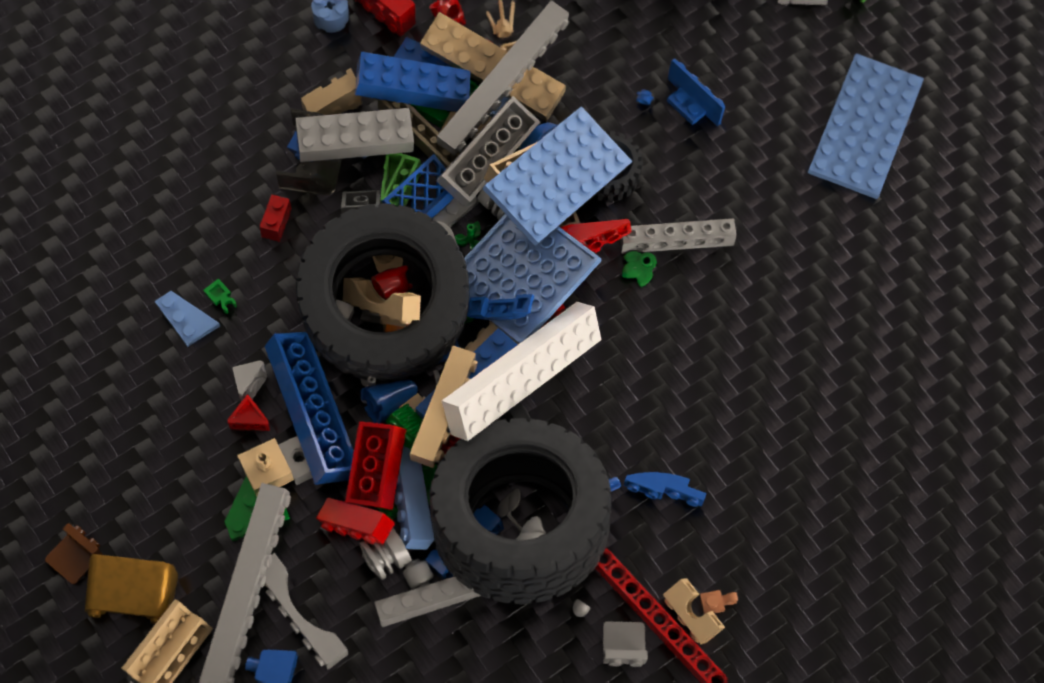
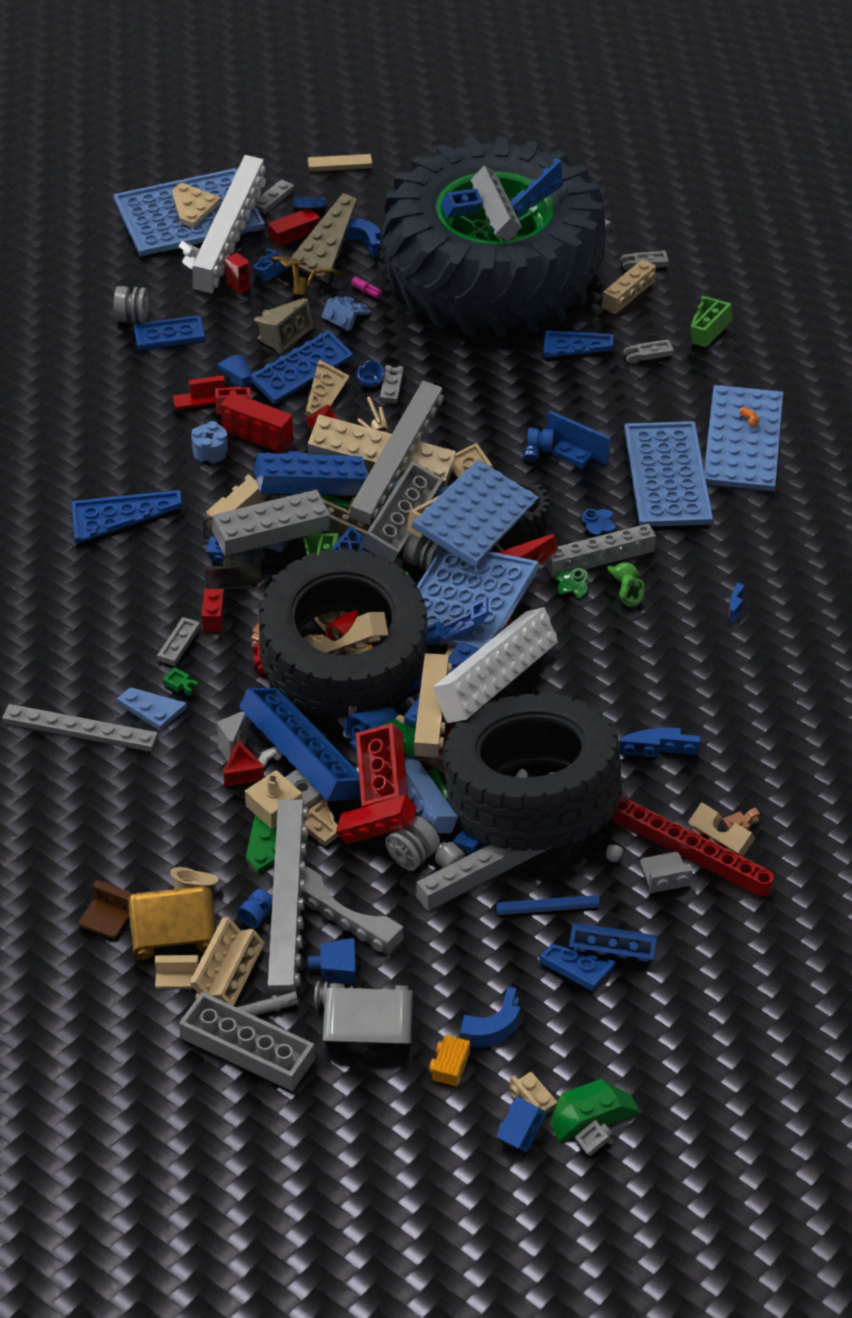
camera: 10 degrees left, 20 degrees down
none -> light grey plate [2,704,158,752]
none -> blue wing [72,490,182,544]
none -> tan panel [155,955,199,989]
none -> light grey plate [157,617,200,666]
none -> tan piece [170,867,219,889]
none -> blue wheel [237,889,273,929]
none -> white arm [258,747,283,769]
none -> tan wing [305,798,339,846]
none -> tan plate [452,443,493,479]
none -> blue axle [496,895,600,915]
none -> blue wheel [527,428,553,452]
none -> blue plate [582,509,616,535]
none -> bright green animal [608,562,644,607]
none -> medium blue plate [624,421,713,527]
none -> blue slope [729,583,745,624]
none -> orange arm [739,407,759,427]

